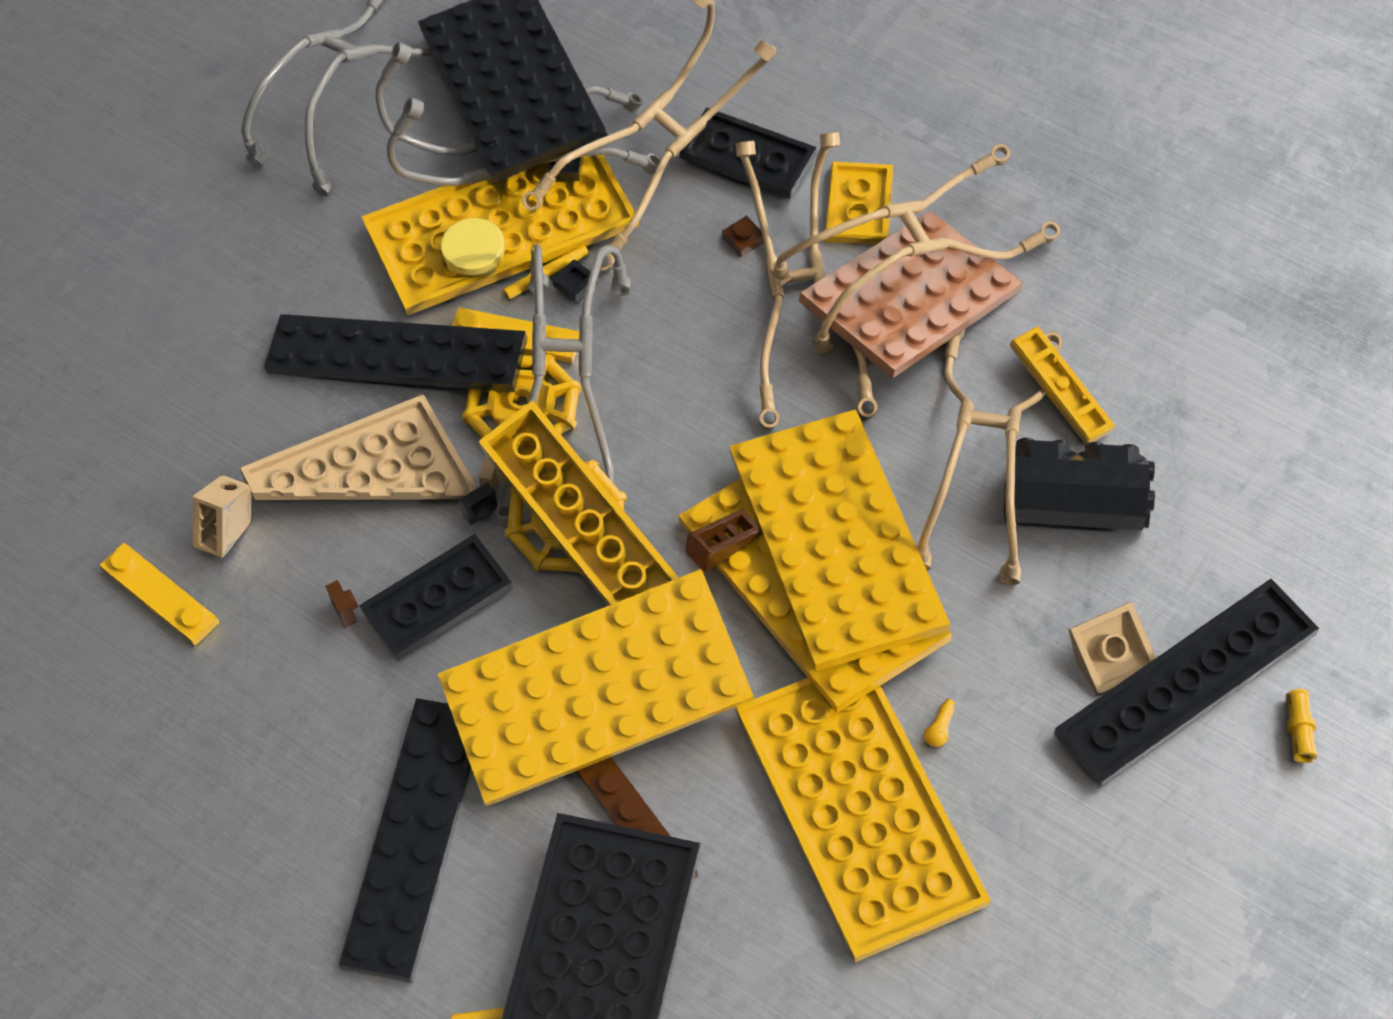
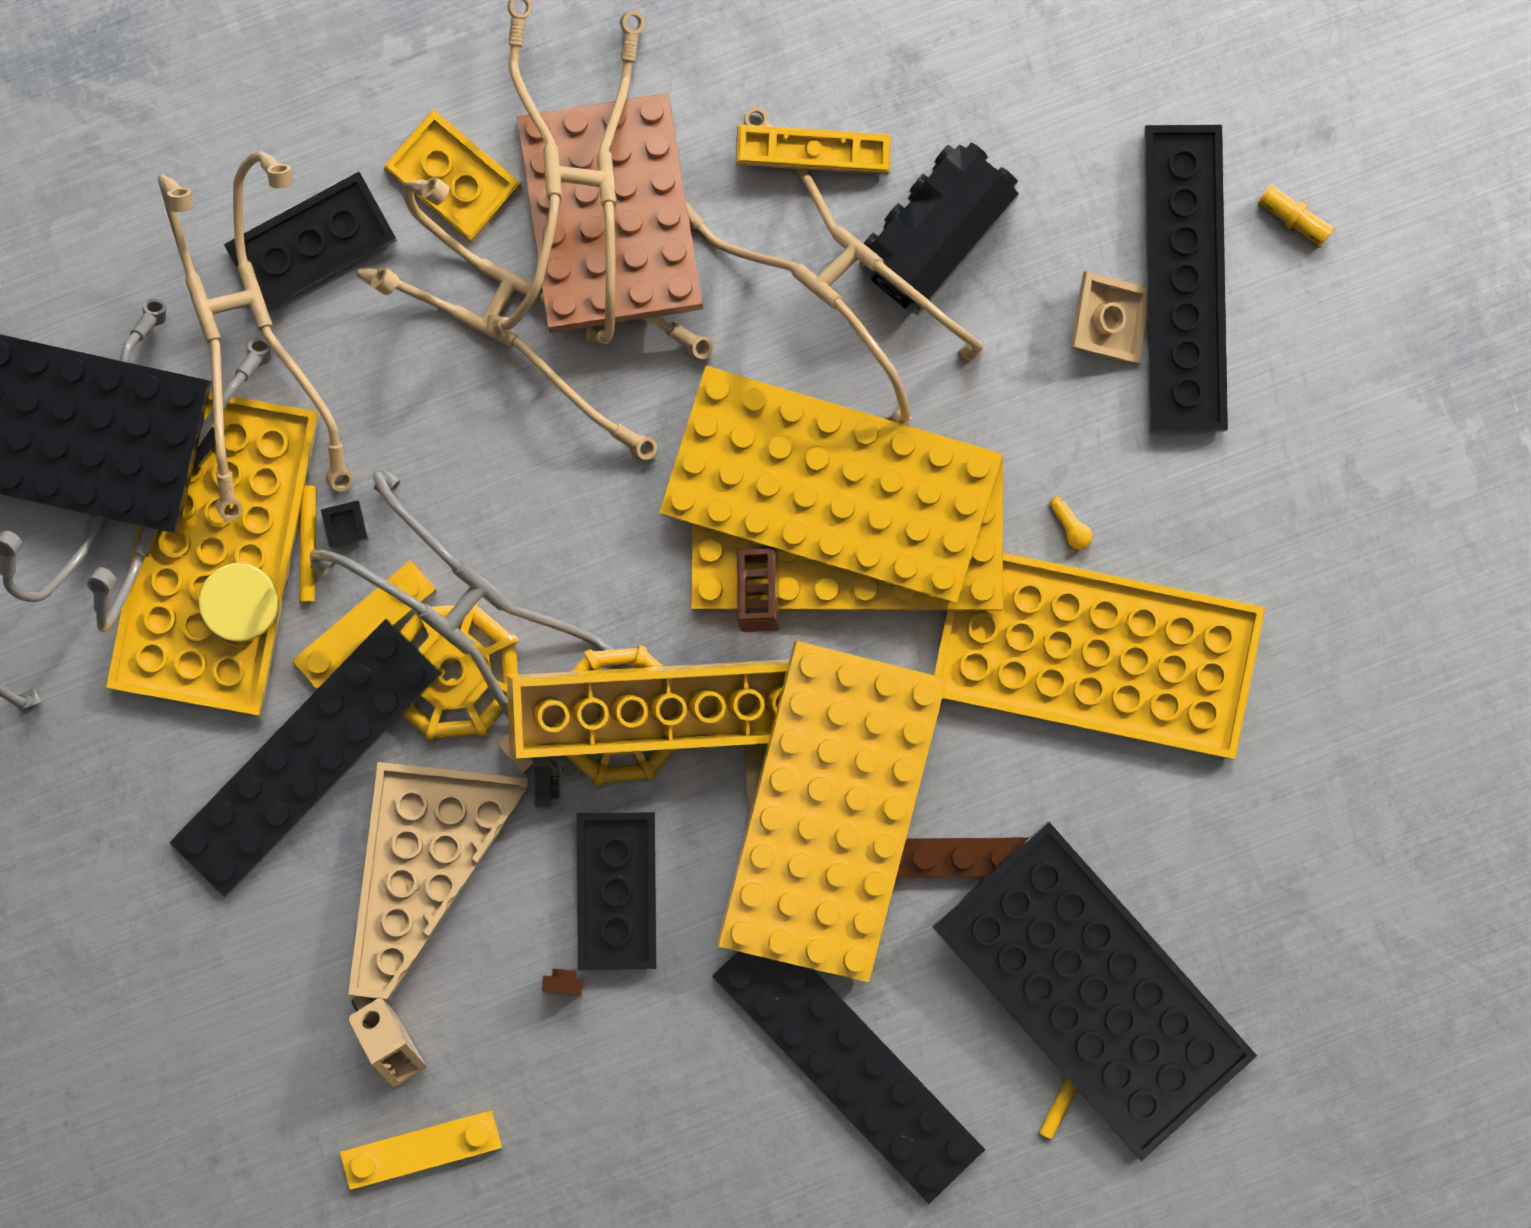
camera: 60 degrees left, 25 degrees up
reddish brown plate [722,215,764,257] -> none

